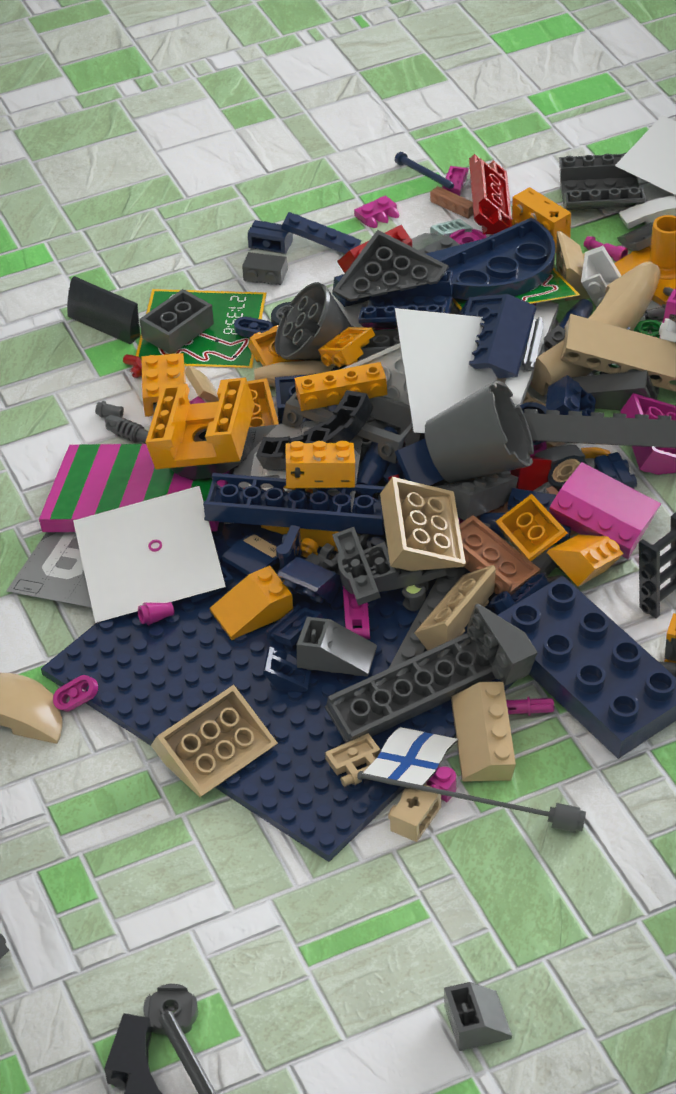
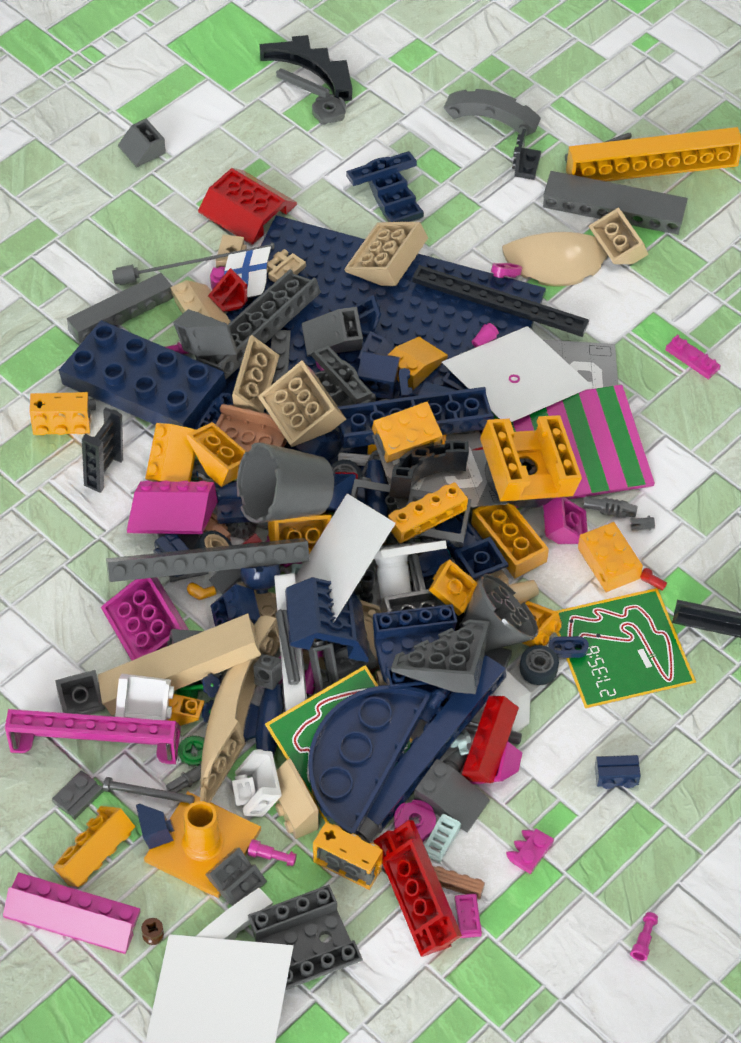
camera: 155 degrees right, 10 degrees up
dark grey brick [139,289,214,354] -> none
tan slope [184,365,219,402] -> none
dark grey brick [242,252,288,285] -> none
dark blue plate [281,212,362,254] -> none
dark blue bar [395,152,454,189] -> none
none -> dark grey brick [67,273,173,344]
none -> red slope [198,168,297,245]
none -> red slope [208,268,247,312]
none -> dark blue slope [346,151,424,222]
none -> black plate [412,265,589,337]
none -> dark pink piece [630,912,658,961]

